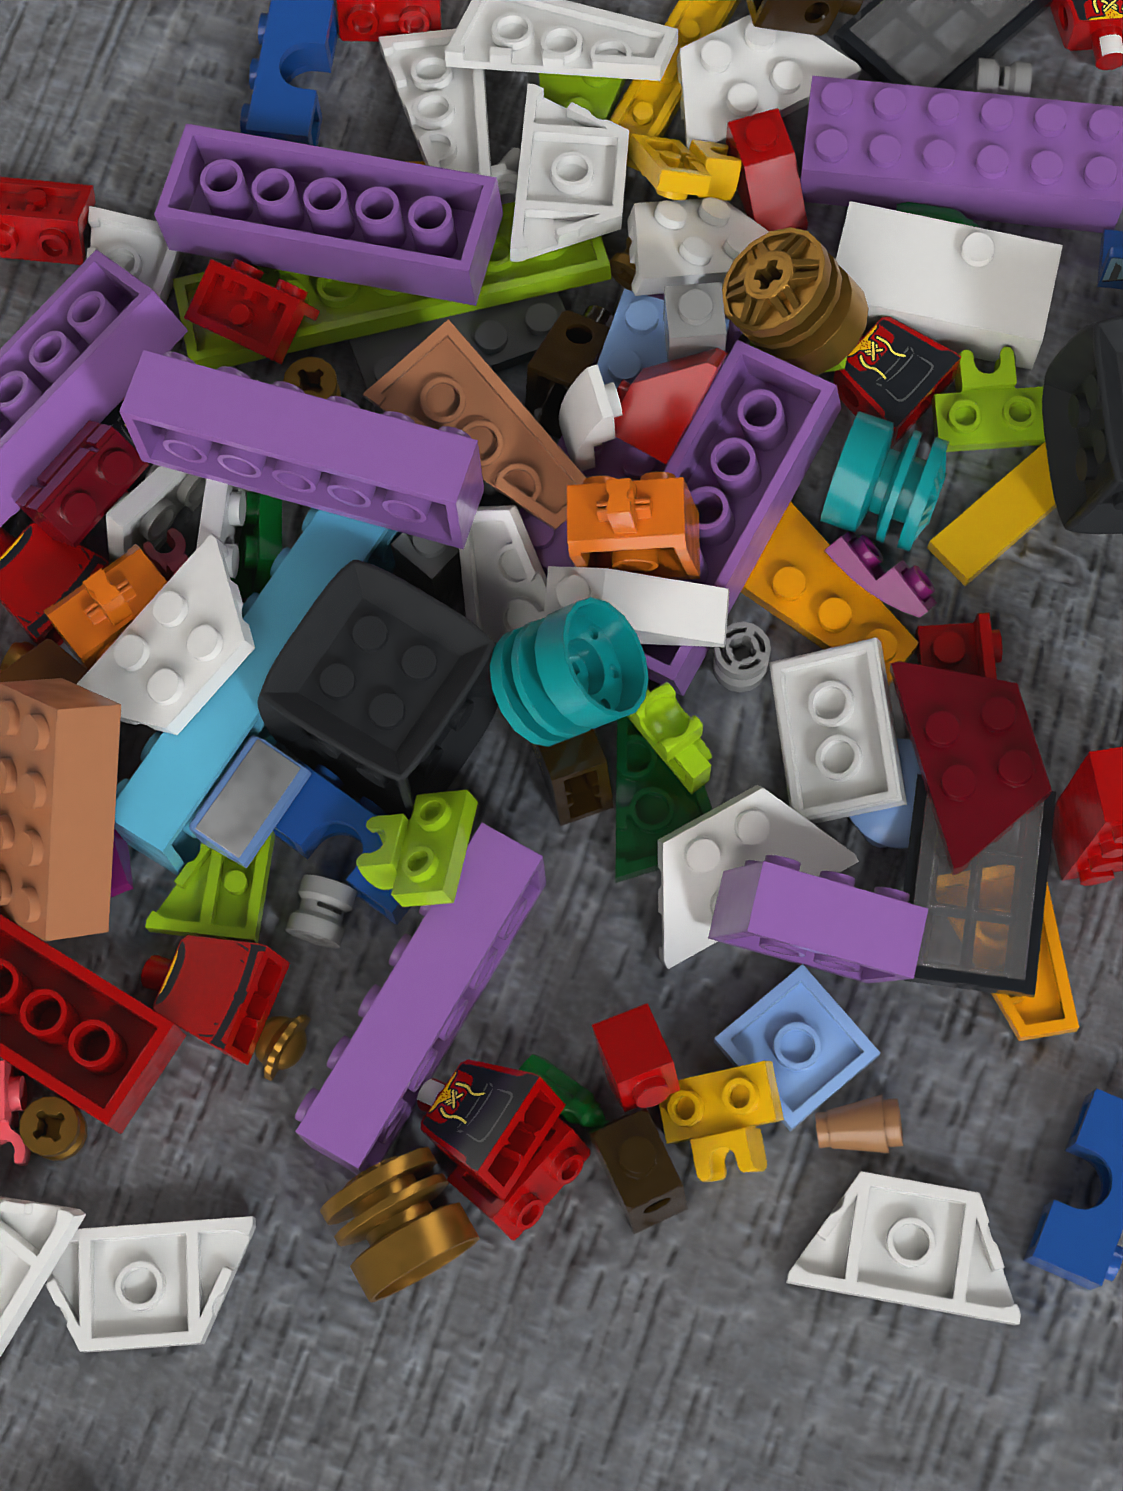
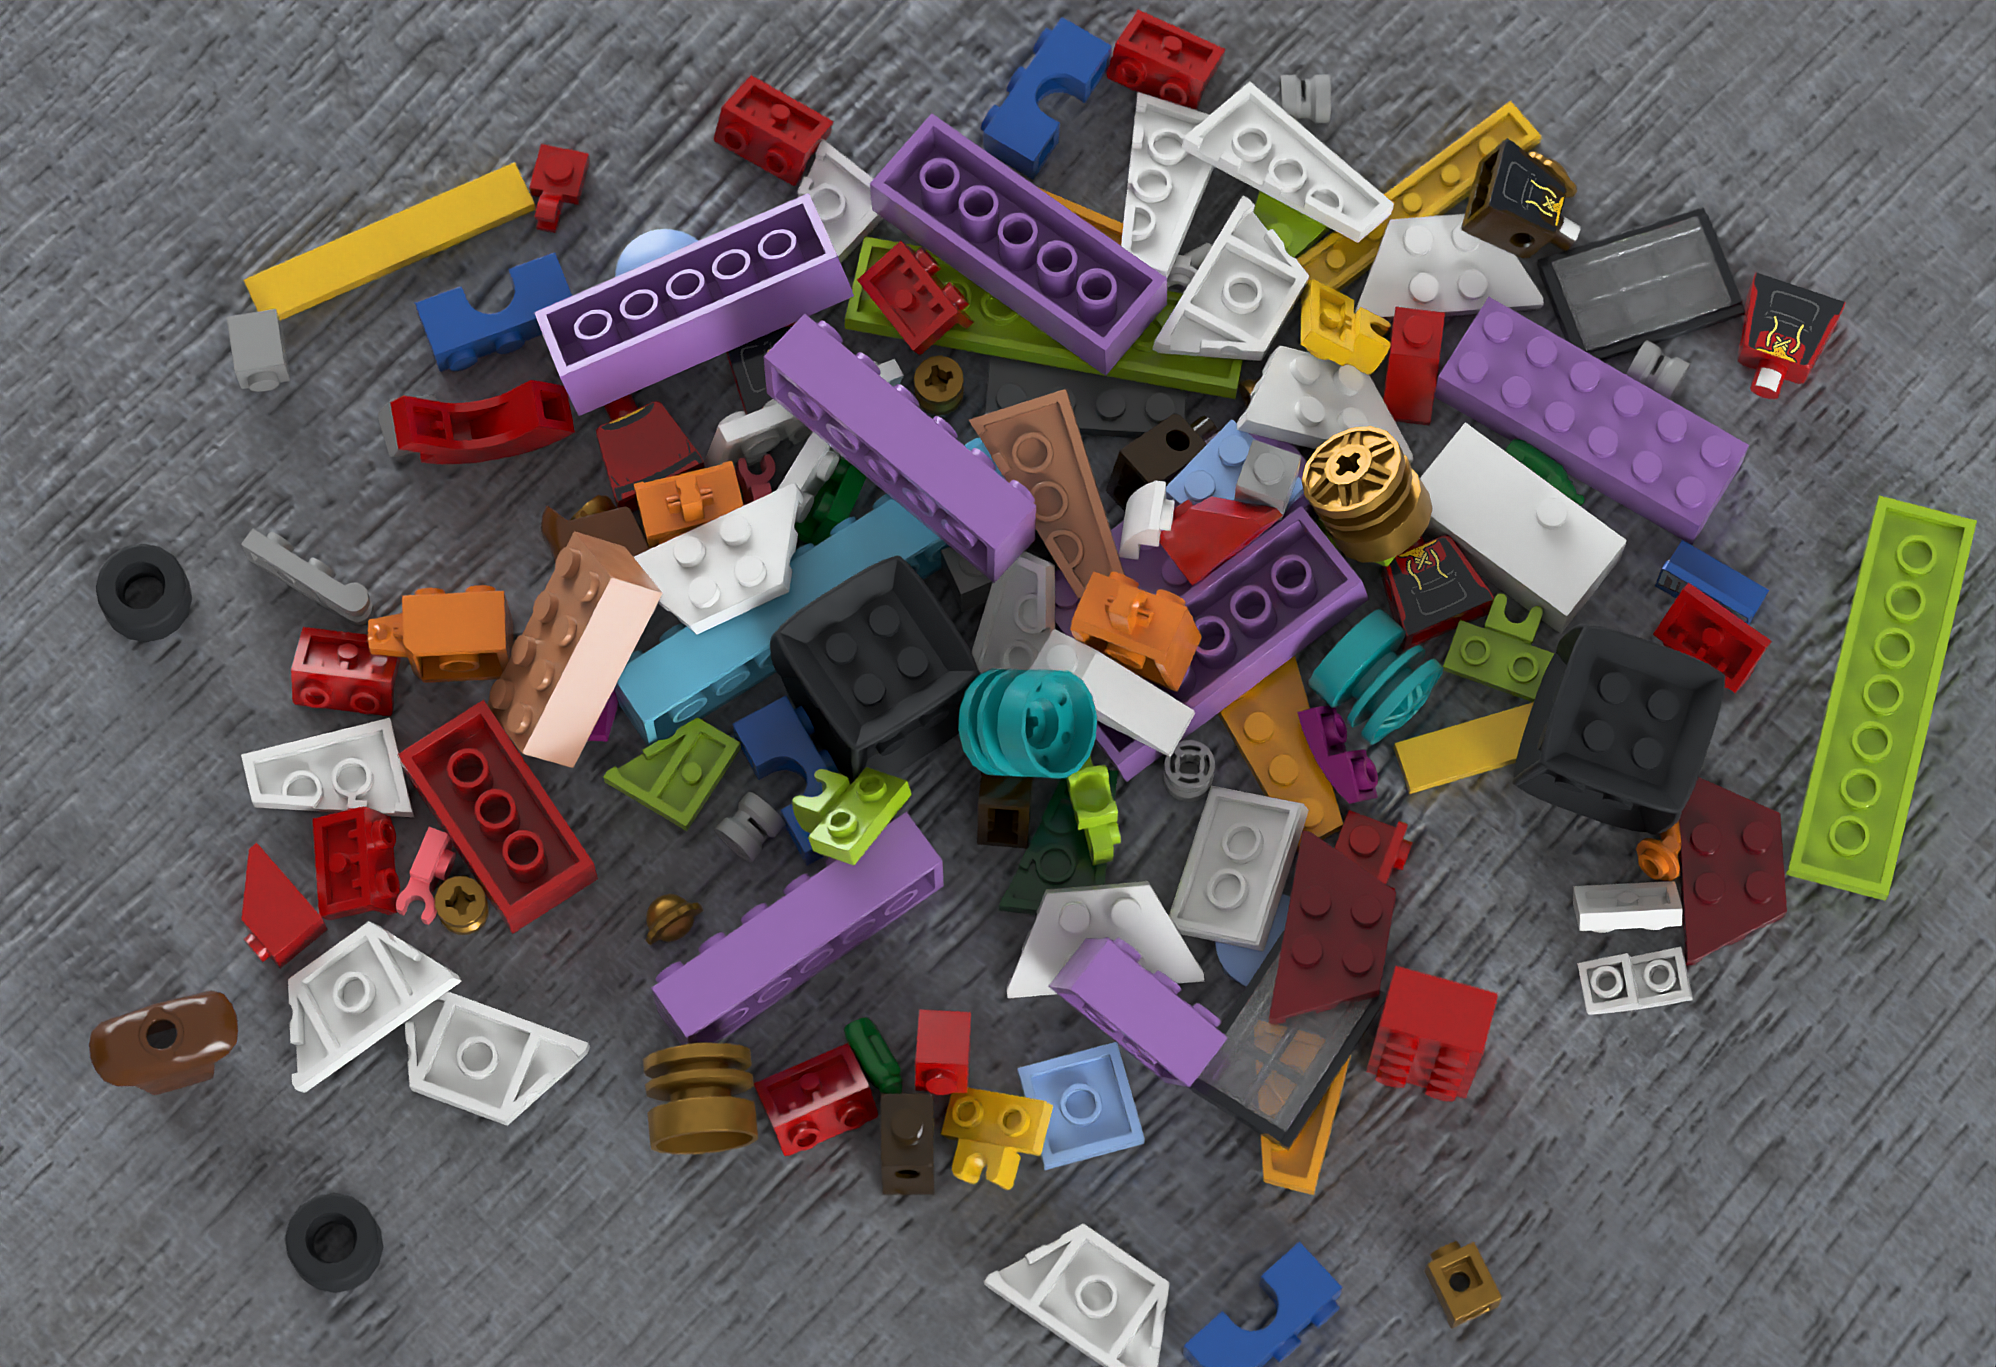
camera: 20 degrees right, 0 degrees up
dark red brick [15,420,149,548] -> none
red torso [141,935,290,1065] -> none
flat silver slope [189,735,311,868] -> none
torso [417,1059,566,1200] -> none
medium nougat cone [815,1094,904,1153] -> none

